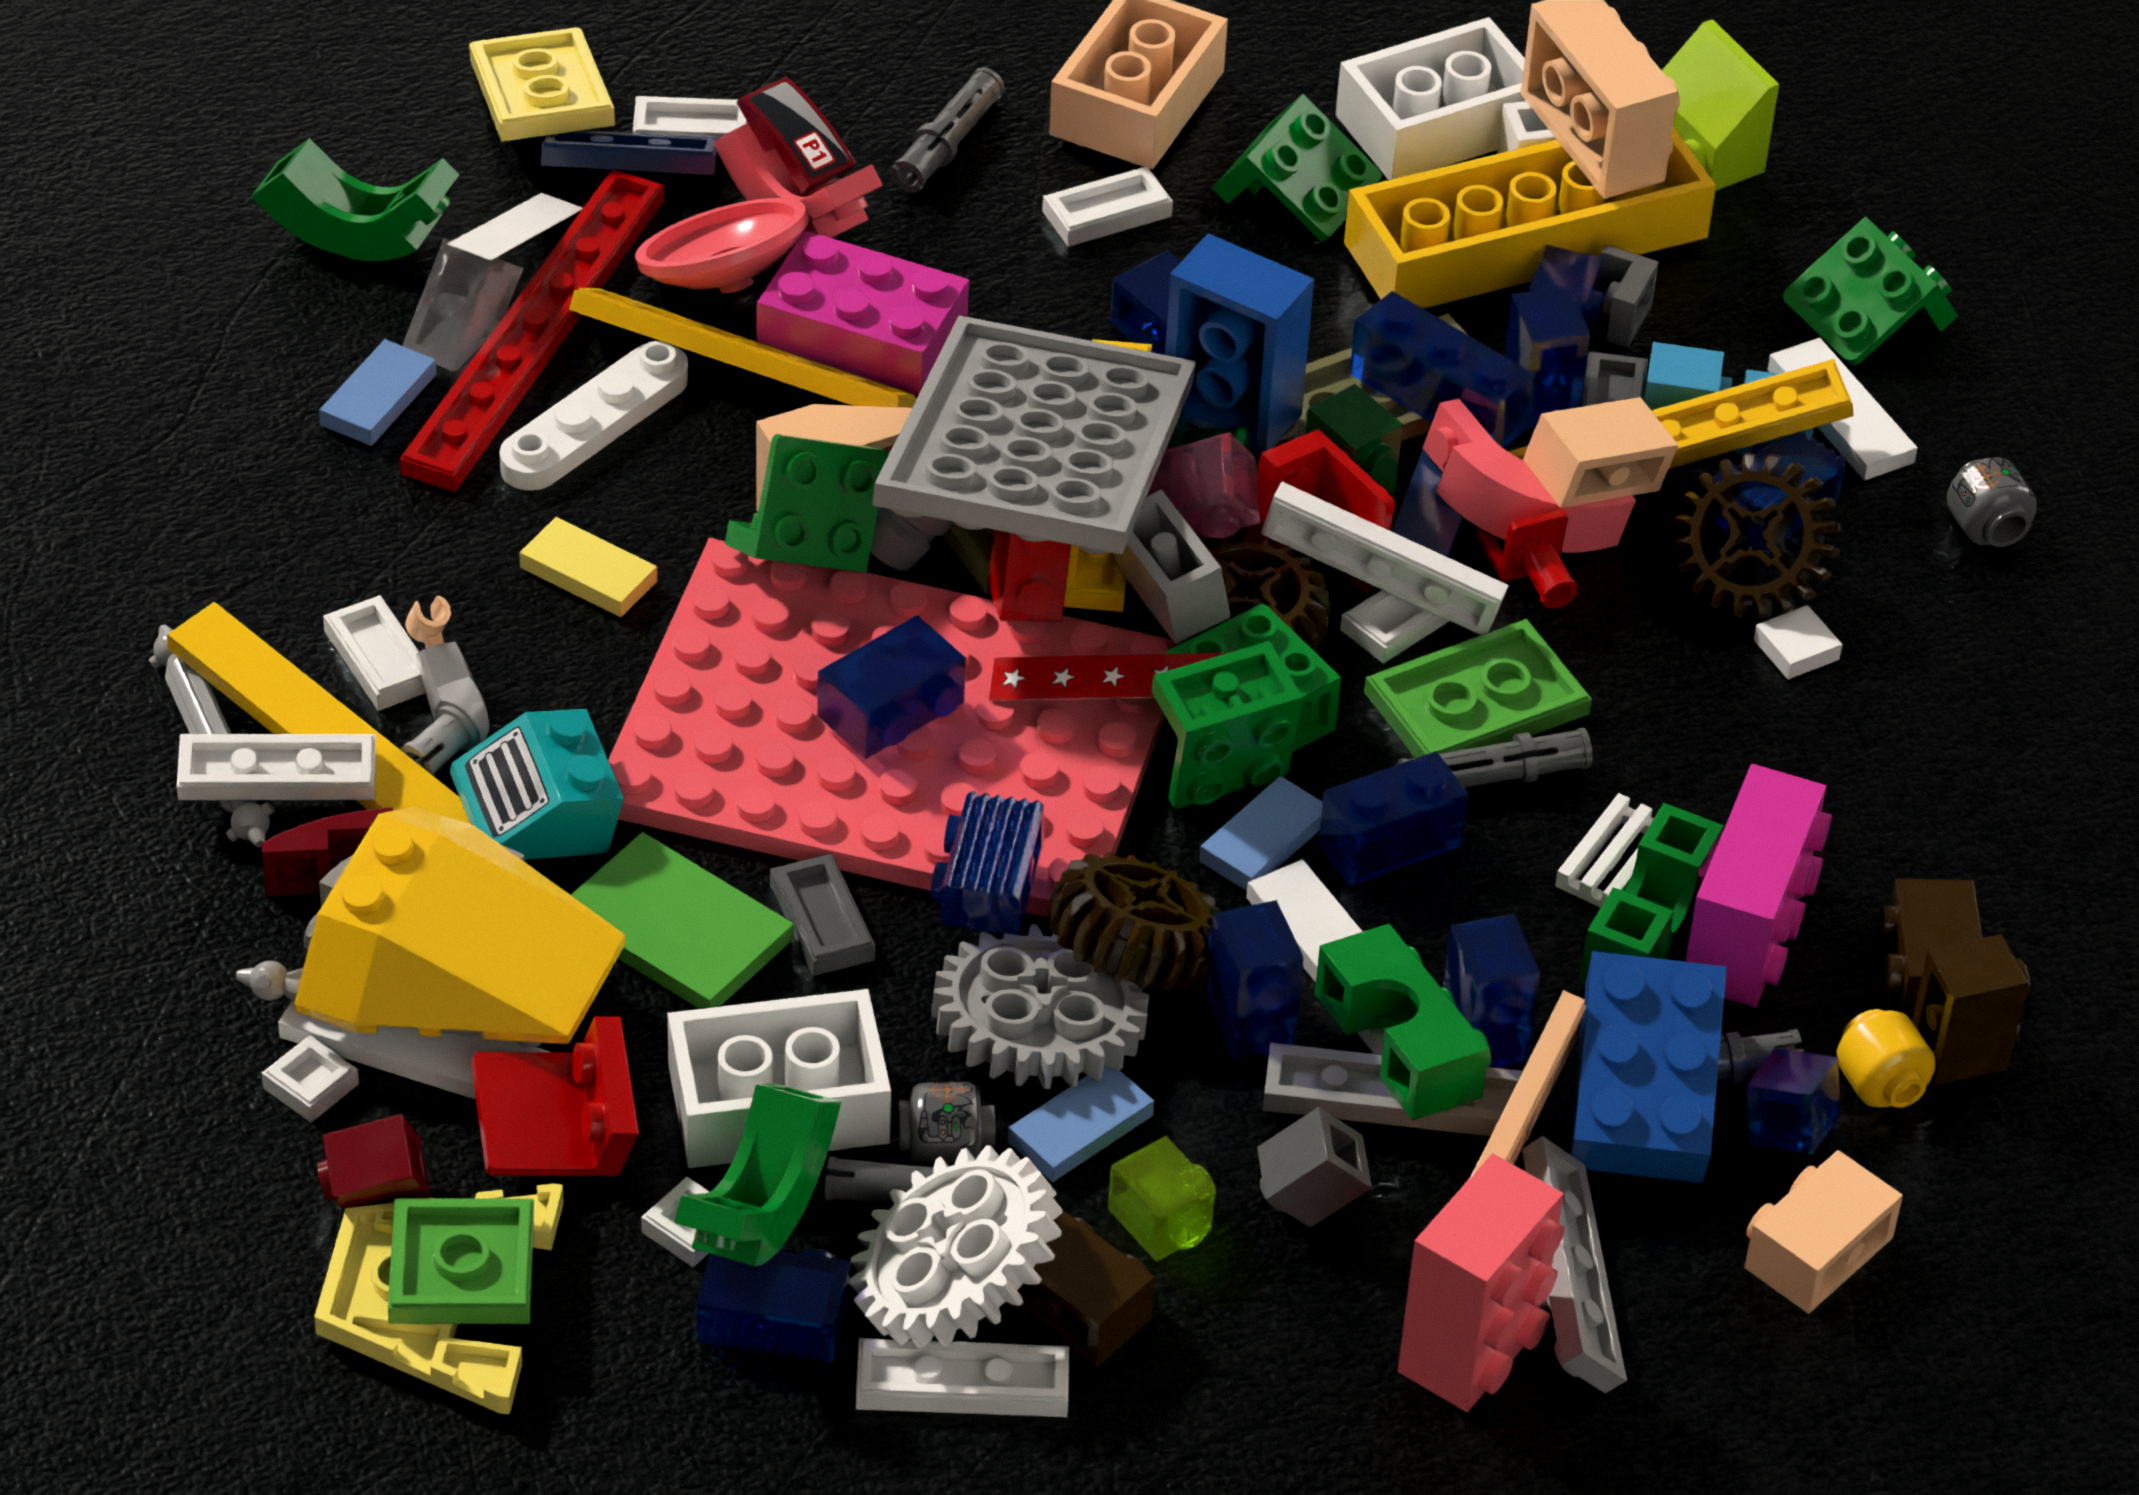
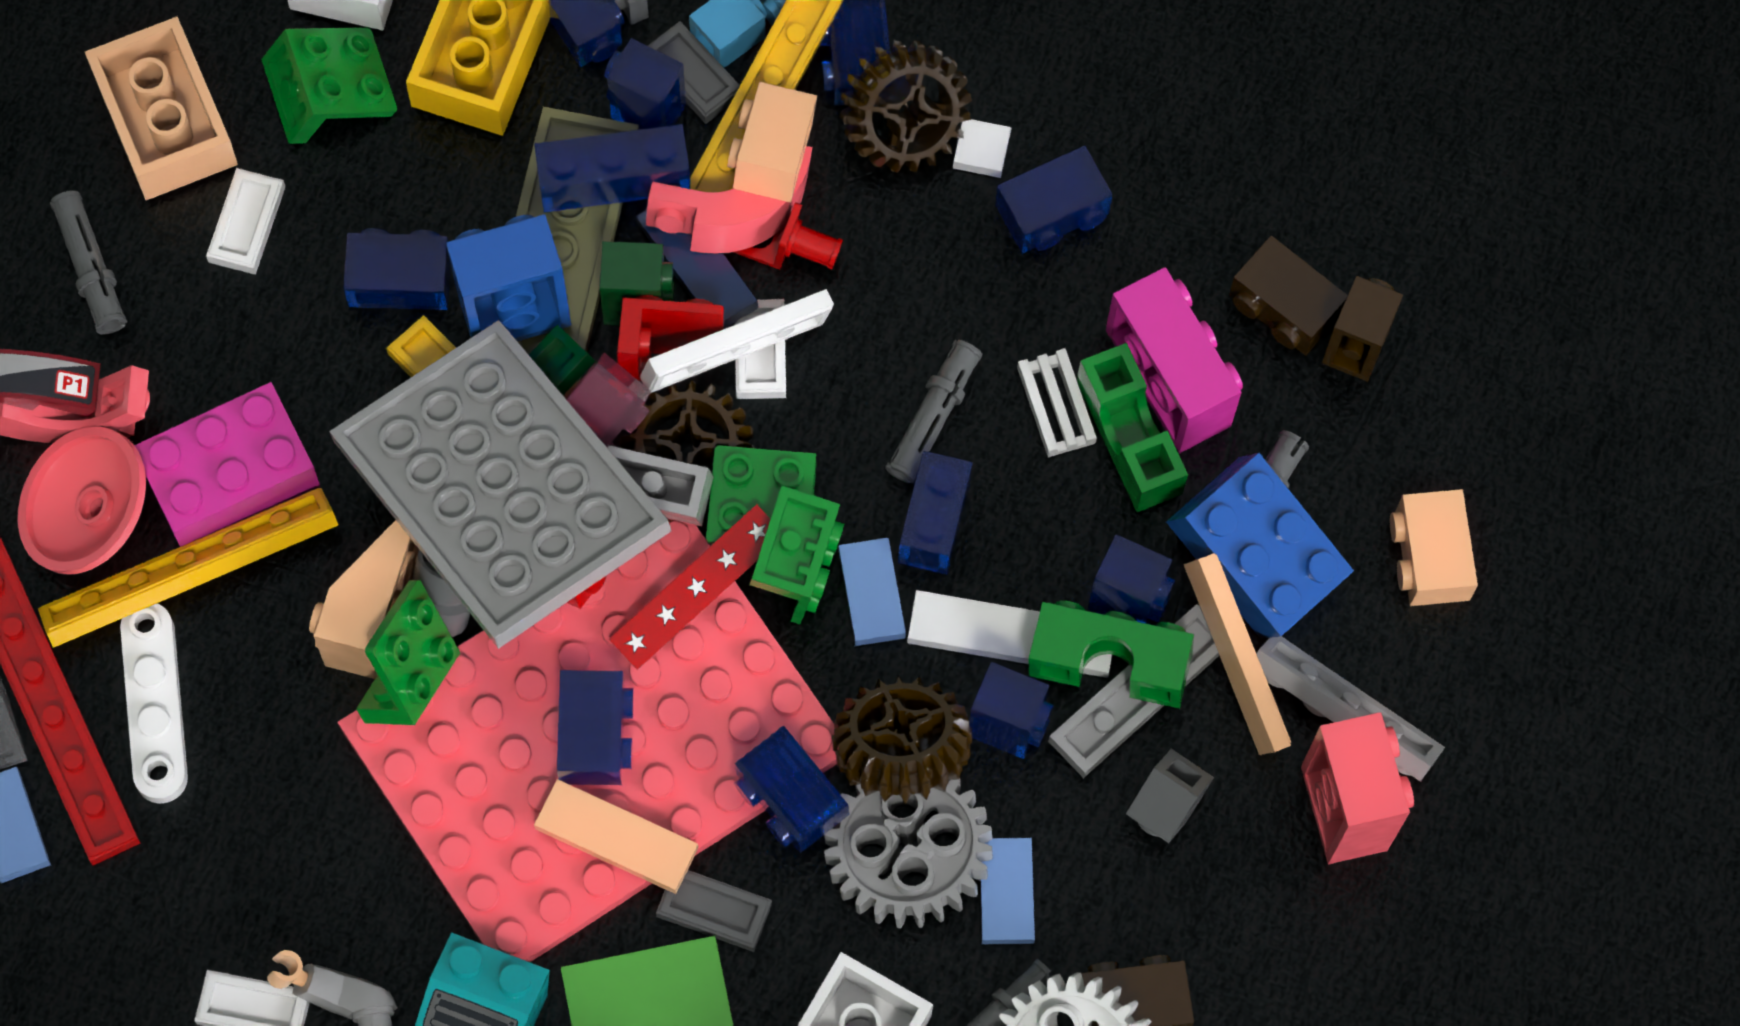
camera: 50 degrees left, 25 degrees up
light yellow tile [520,517,657,617] -> none
dark grey head [898,1082,995,1167] -> none
clear neon green brick [1108,1136,1216,1262] -> none
bright green tile [1364,619,1592,758] -> none
clear blue brick [1746,1048,1840,1154] -> none
yellow head [1836,1009,1936,1108] -> none
none -> light nougat tile [534,779,699,894]
none -> clear blue brick [995,146,1113,254]

